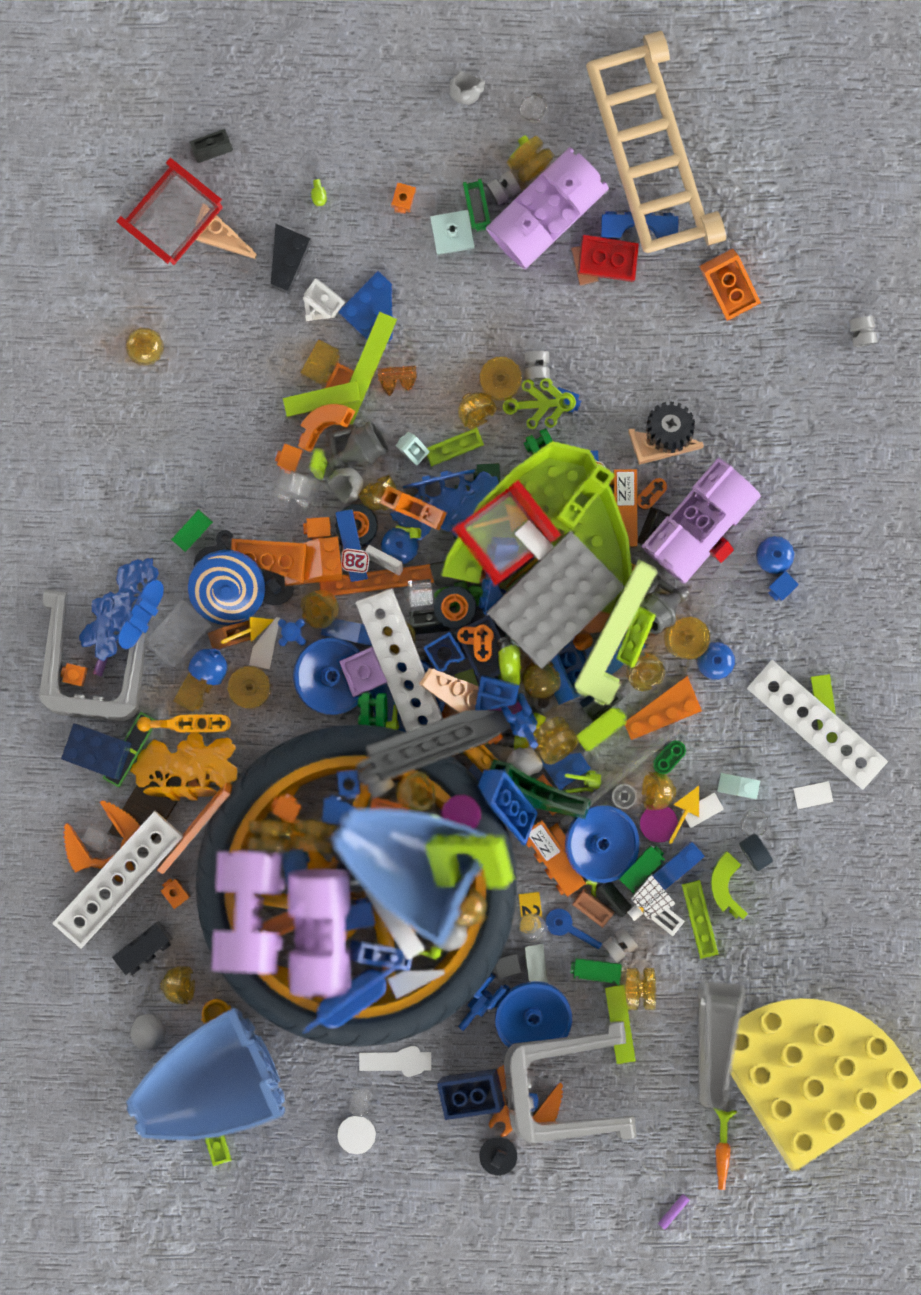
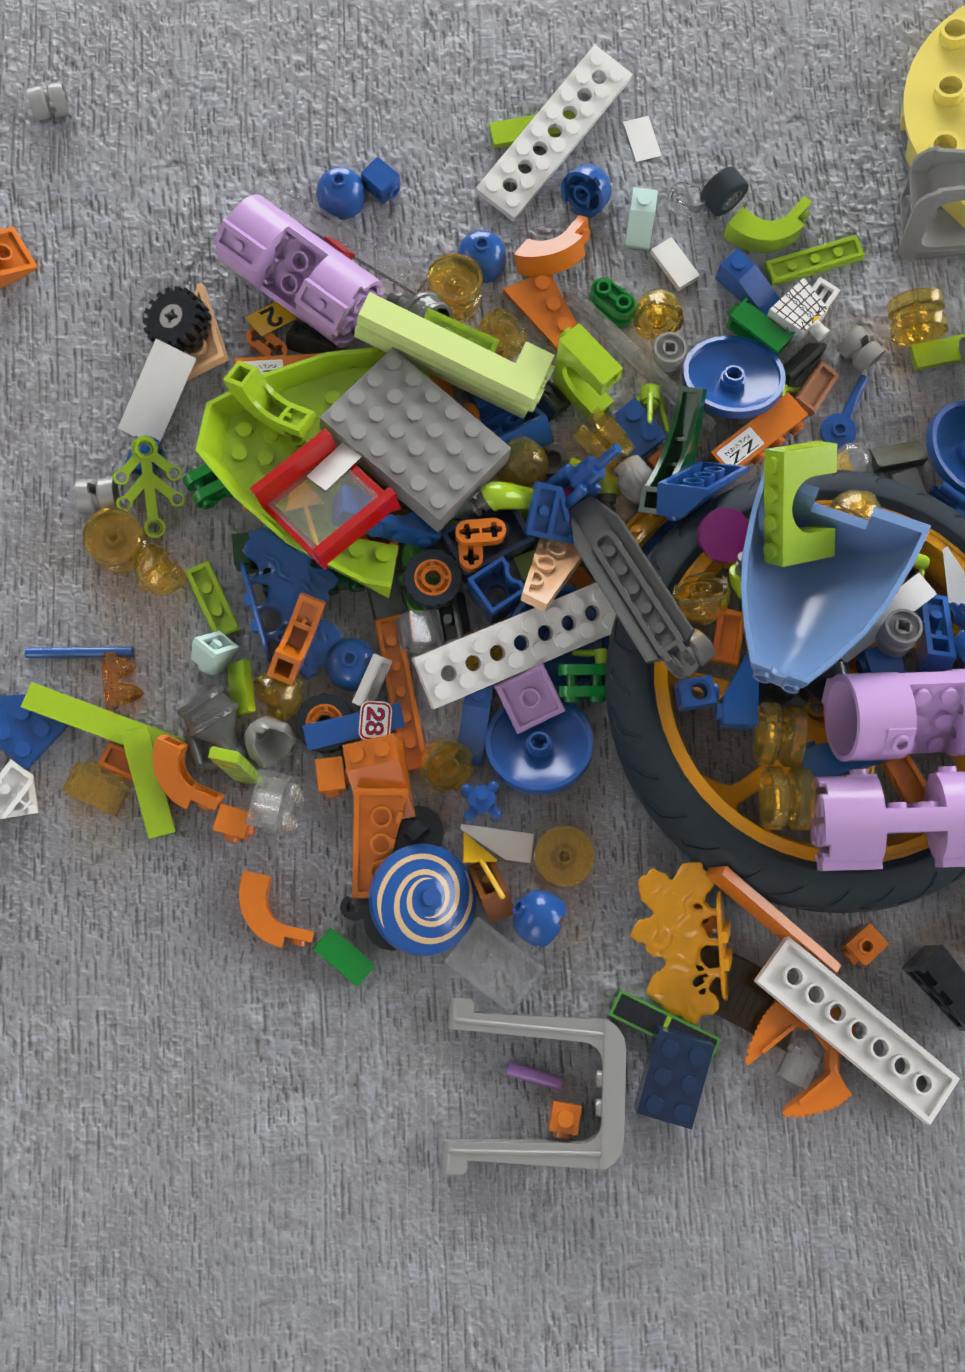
camera: 100 degrees left, 10 degrees down
blue plant [79,558,164,661] -> none
clear yellow cylinder [126,327,164,366] -> none
light orange piece [137,714,231,732] -> none
clear yellow brick [173,672,214,712] -> none
orange brick [271,793,302,823] -> none
lime hand [395,525,421,538] -> none
orange beam [549,823,566,853] -> none
green window [570,958,622,986] -> none
magenta tile [640,804,678,843] -> none
yellow piece [669,786,699,844] -> none
none -> blue piece [25,646,134,658]
none -> white sticker [118,339,196,441]
none -> lime tile [227,659,256,718]
none -> orange arch [239,870,317,948]
none -> yellow sticker [245,302,298,337]
none -> orange arch [514,215,591,277]
none -> blue cylinder [561,164,612,218]
none -> light grey wheel [876,609,923,658]

